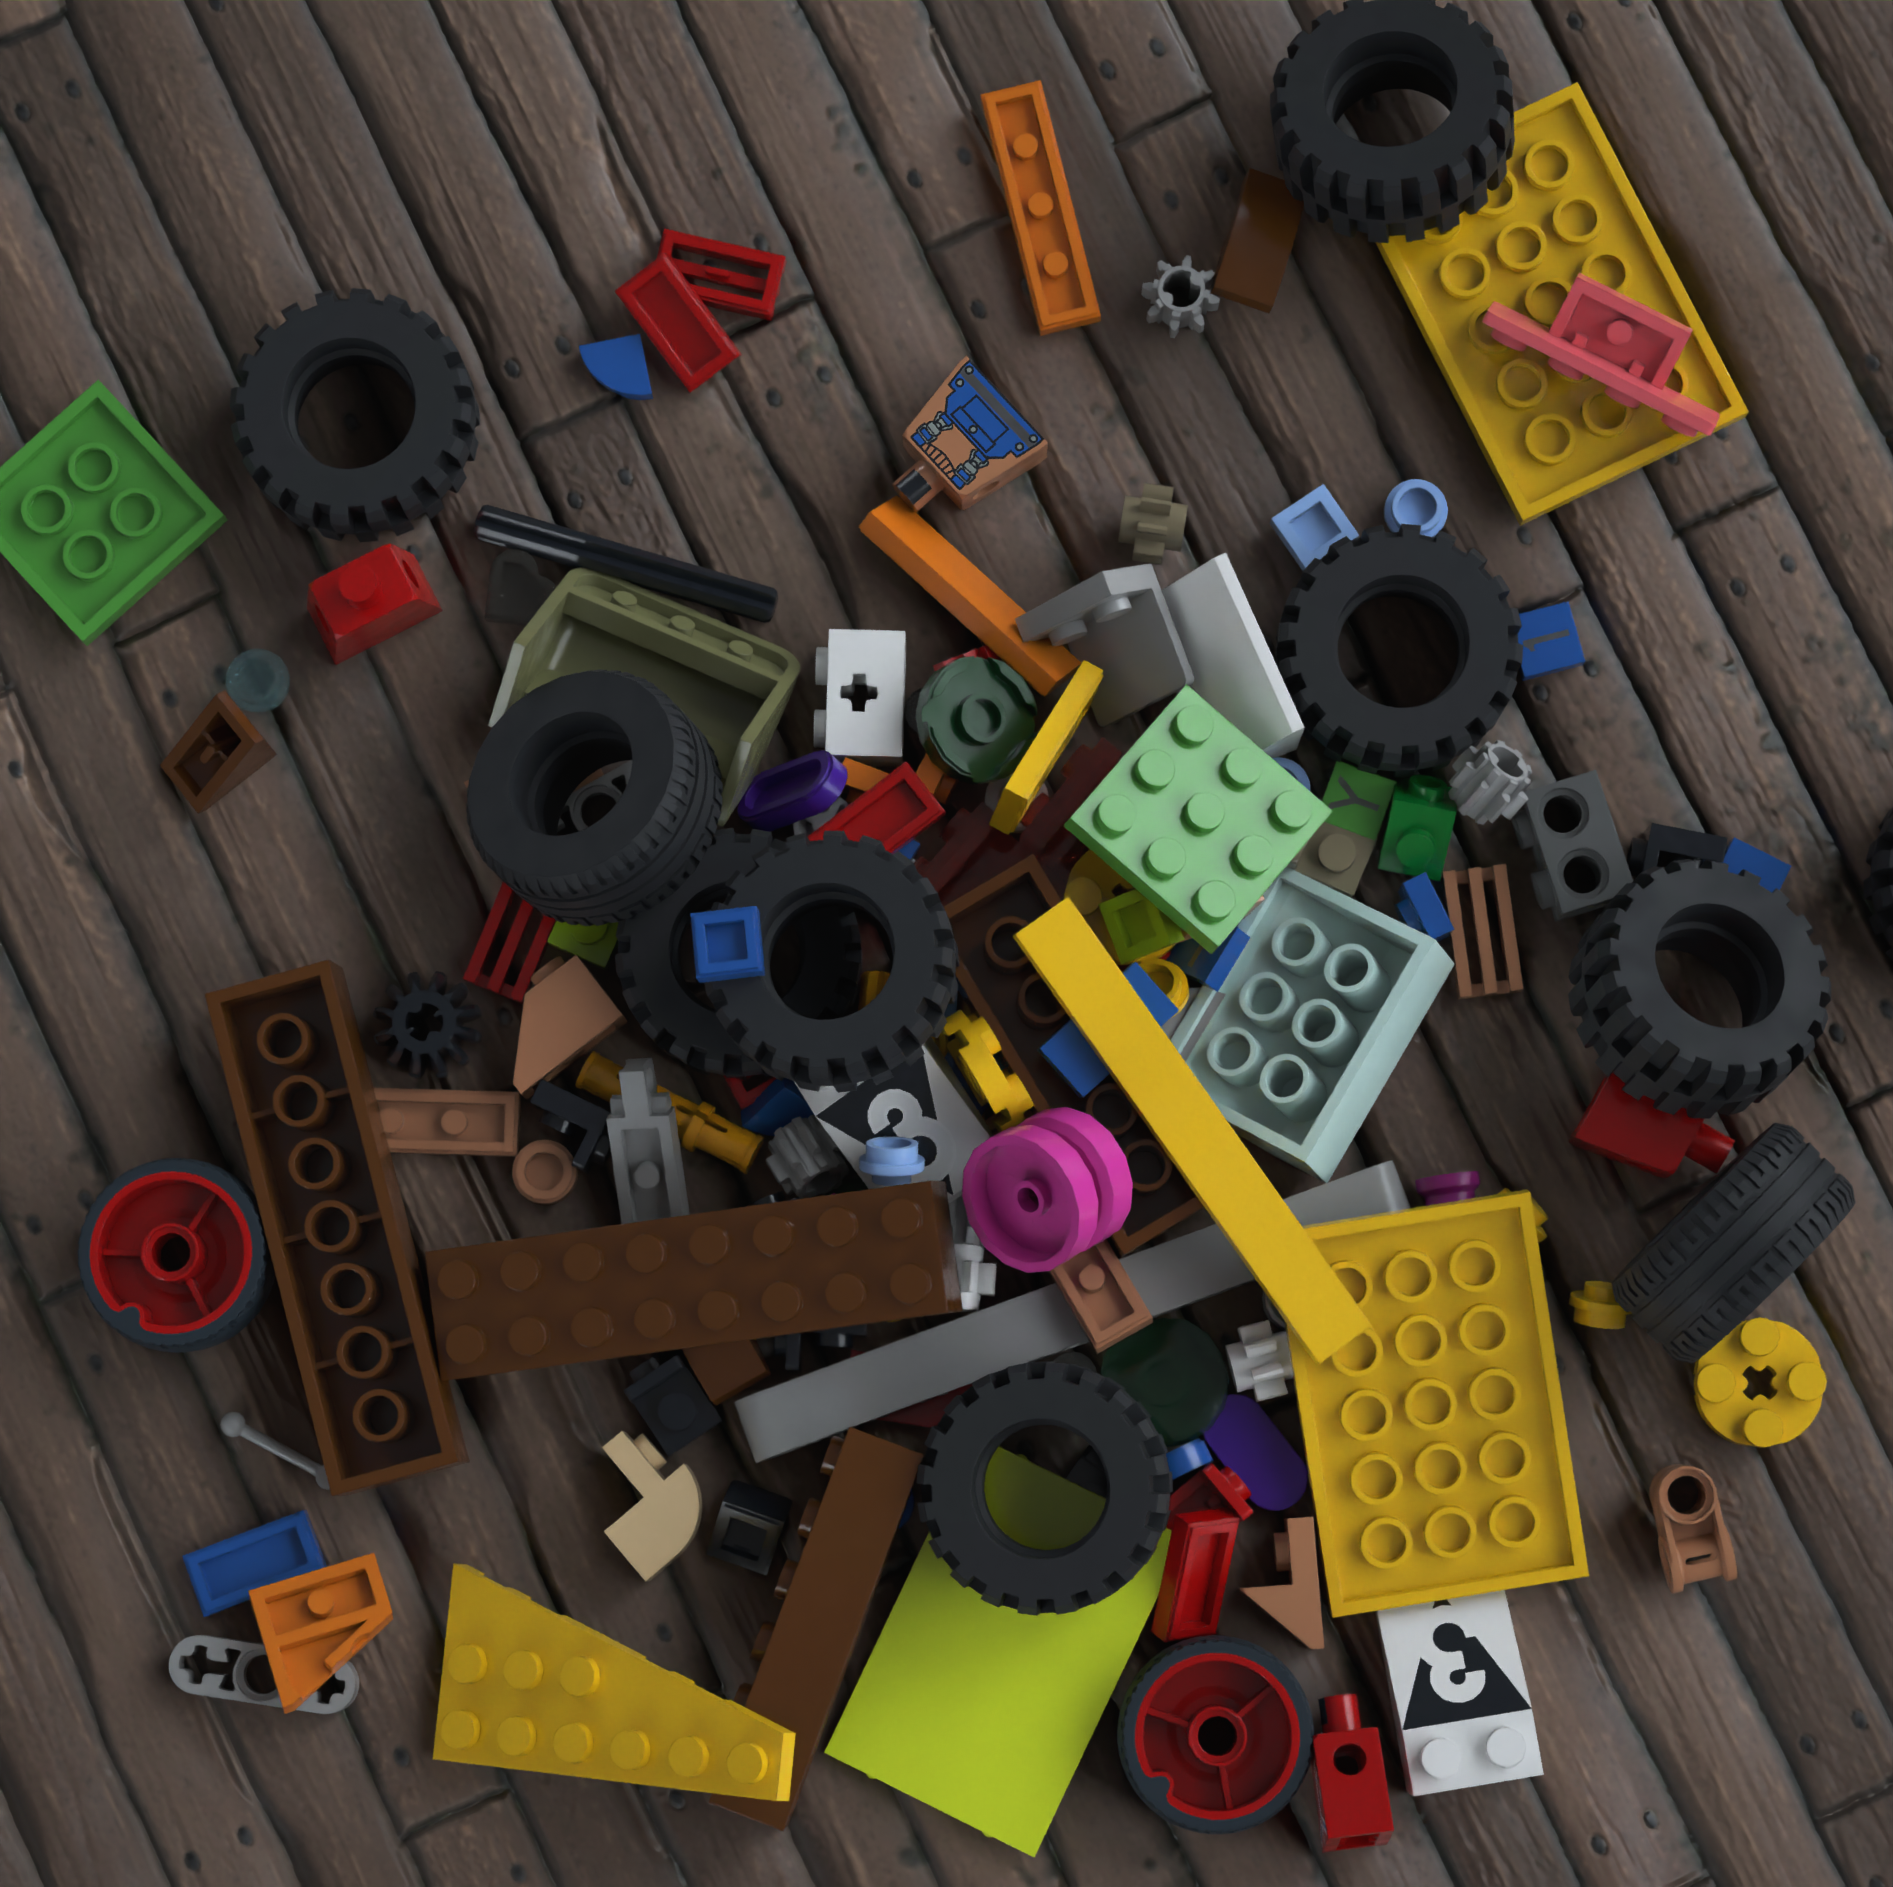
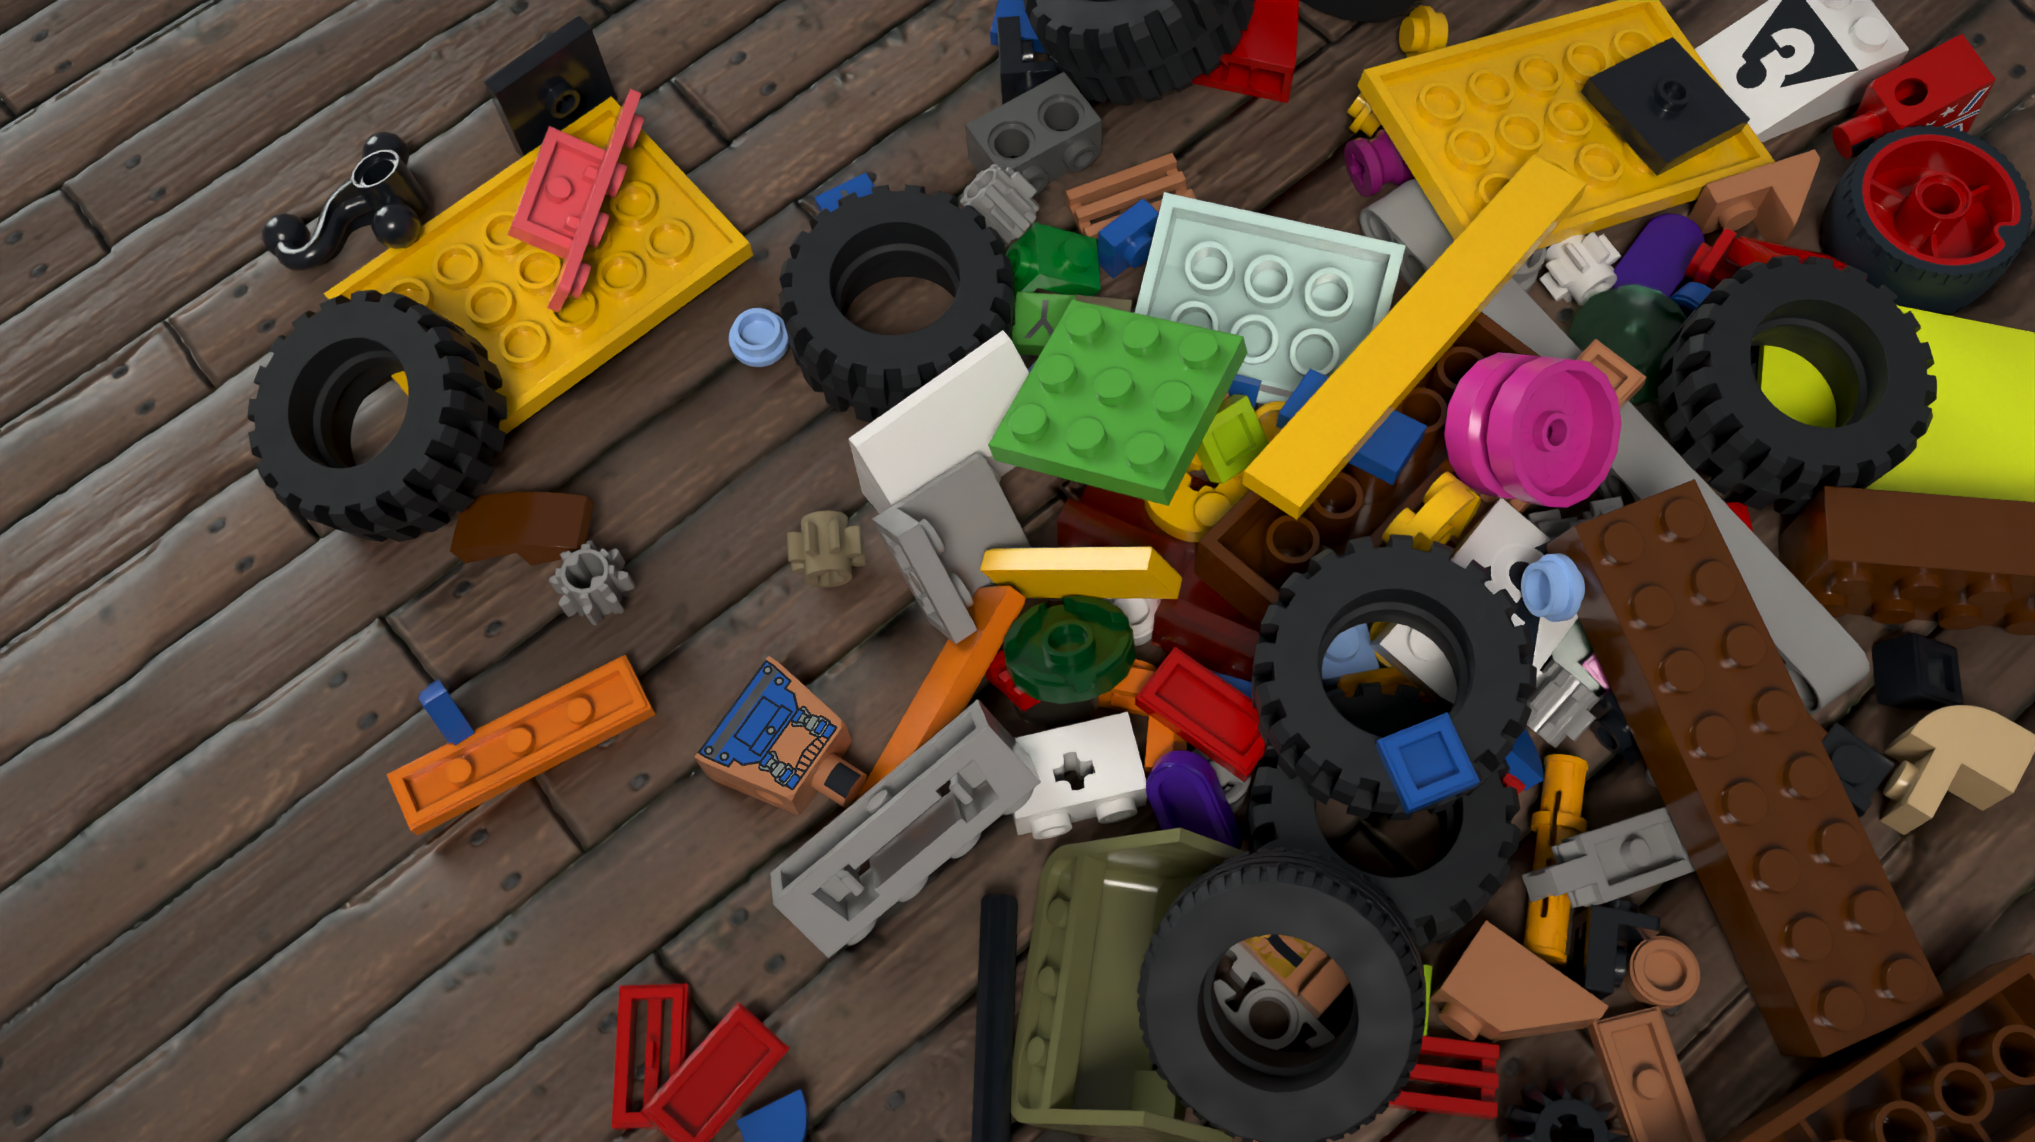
camera: 105 degrees left, 15 degrees down
light blue plate [1270,484,1359,571] -> none
none -> black piece [262,131,430,271]
none -> blue tile [418,679,475,746]
none -> black plate [483,16,618,157]
none -> light grey brick [770,700,1041,958]
none -> black plate [1581,37,1750,176]

